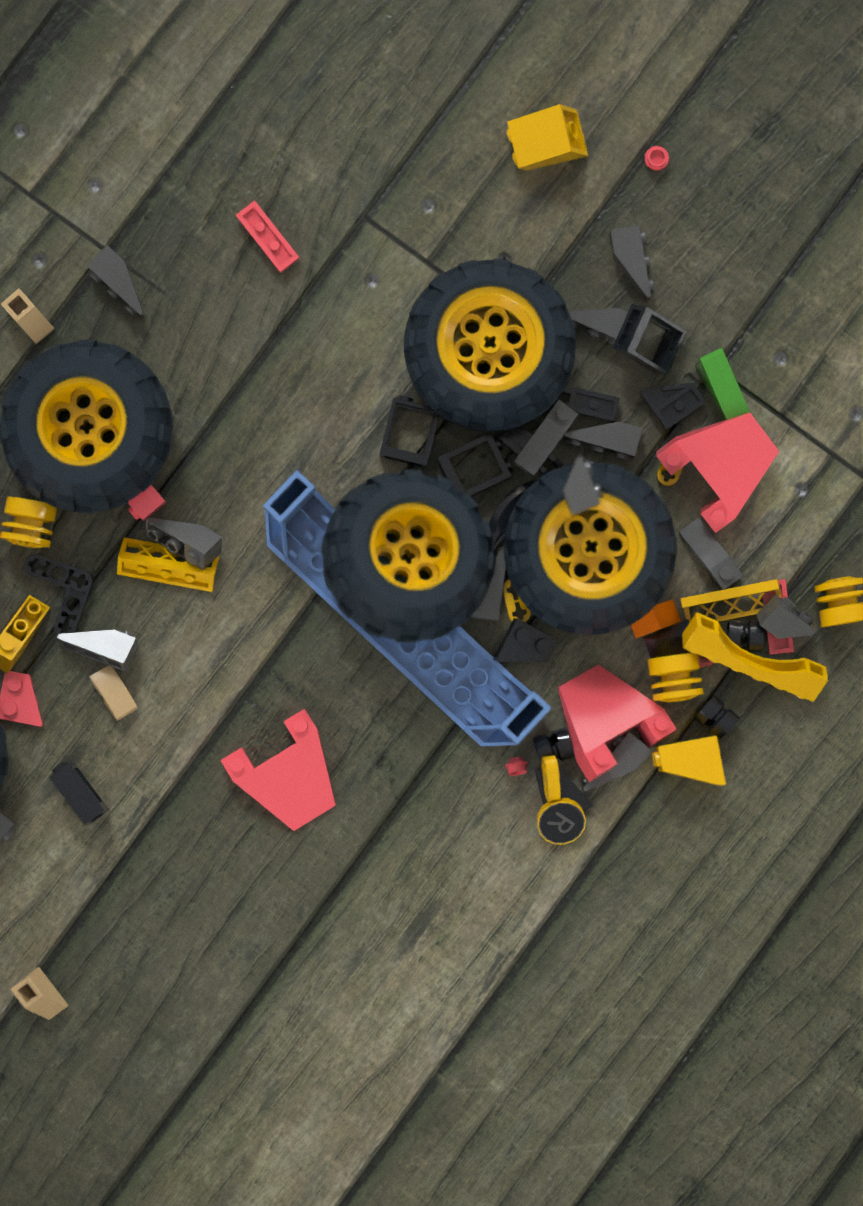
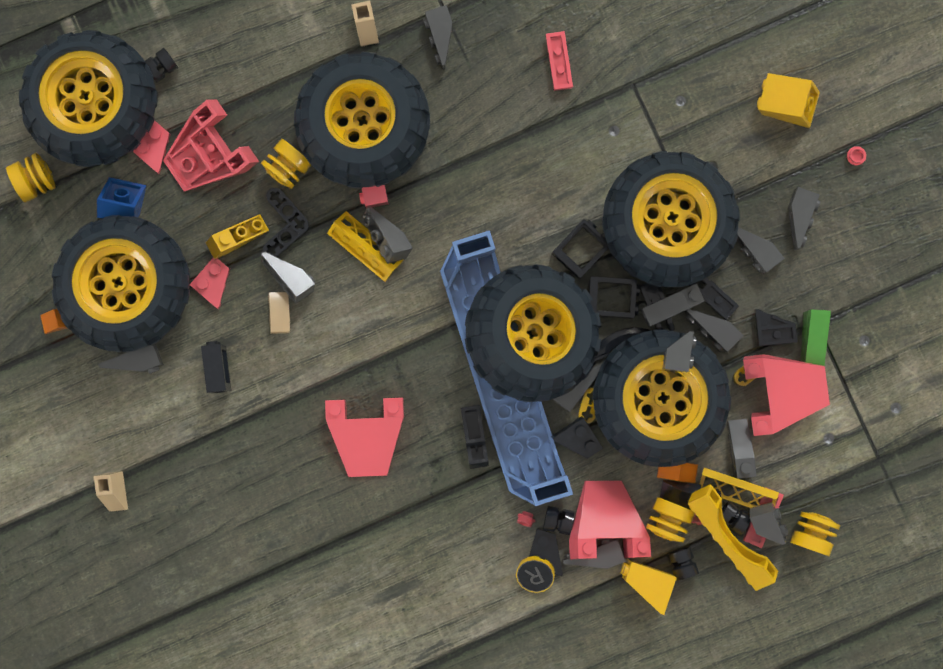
camera: 30 degrees right, 0 degrees up
yellow beam [541,755,561,802] -> none
black window [612,304,687,375] -> none
none -> black slope [461,405,489,469]

